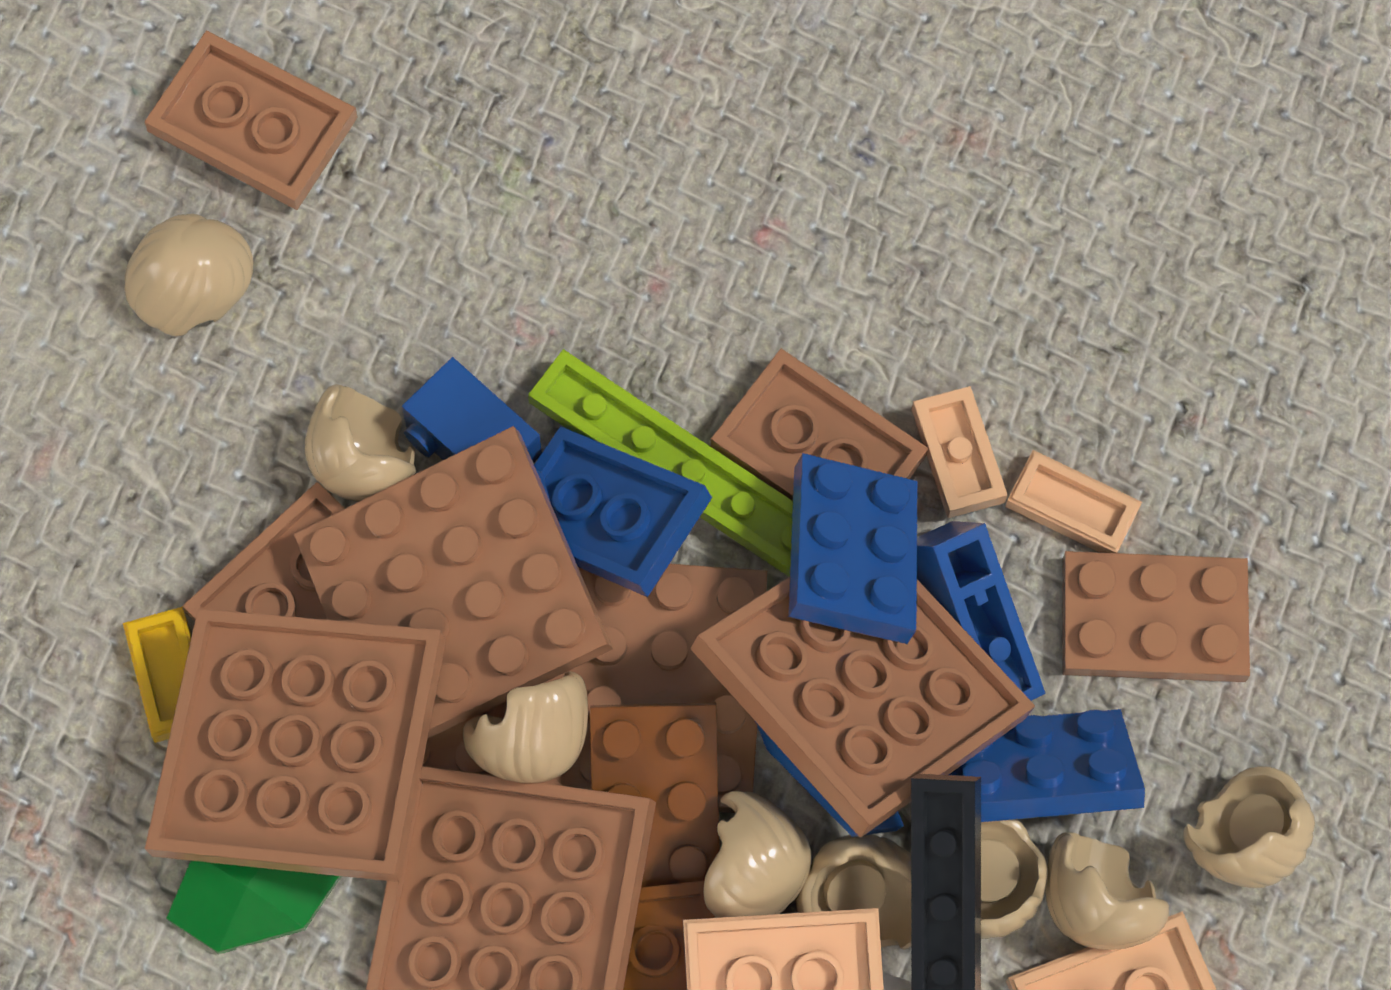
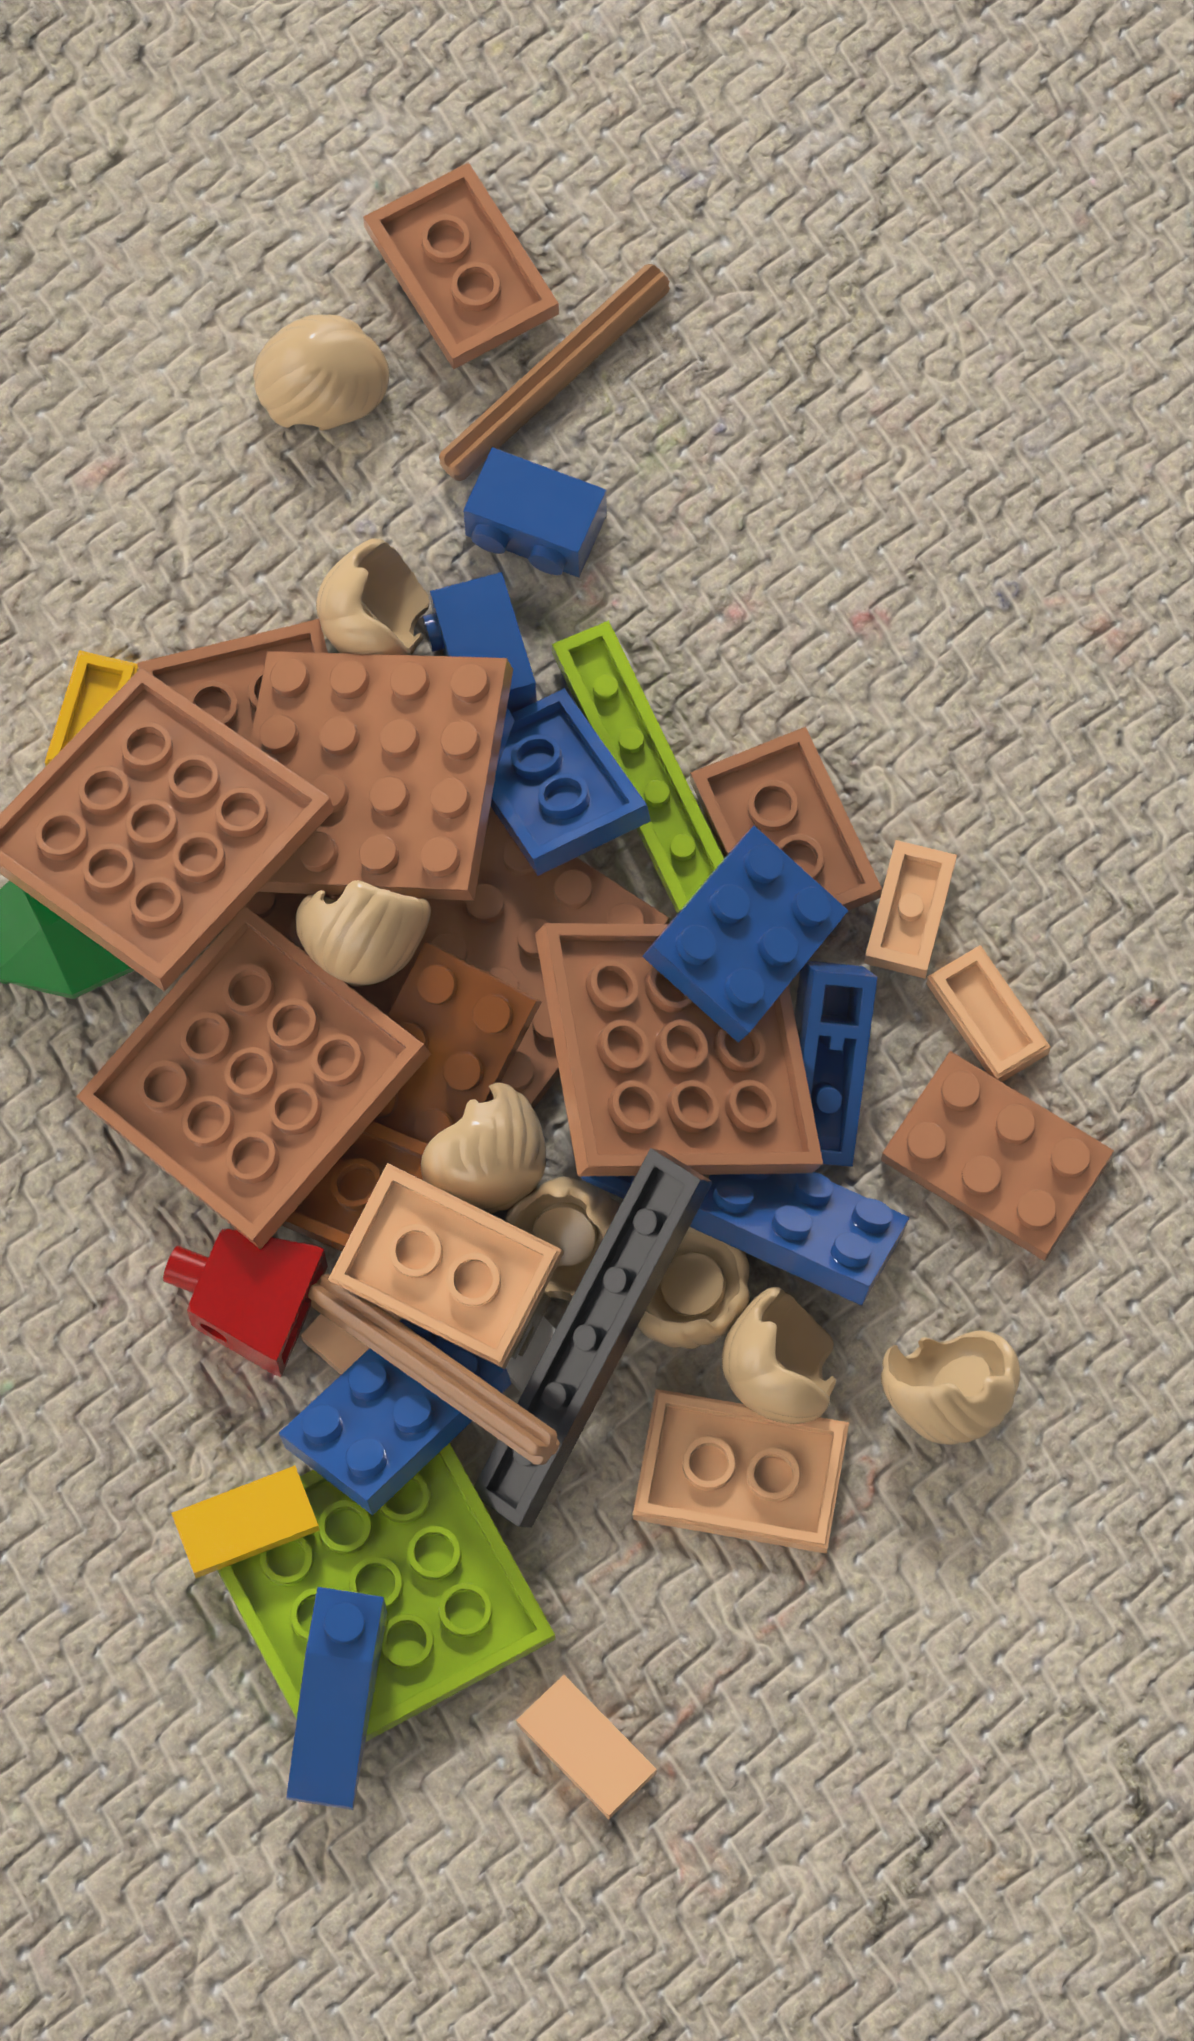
camera: 35 degrees right, 0 degrees up
none -> medium nougat axle [439,264,670,481]
none -> blue brick [463,447,607,578]

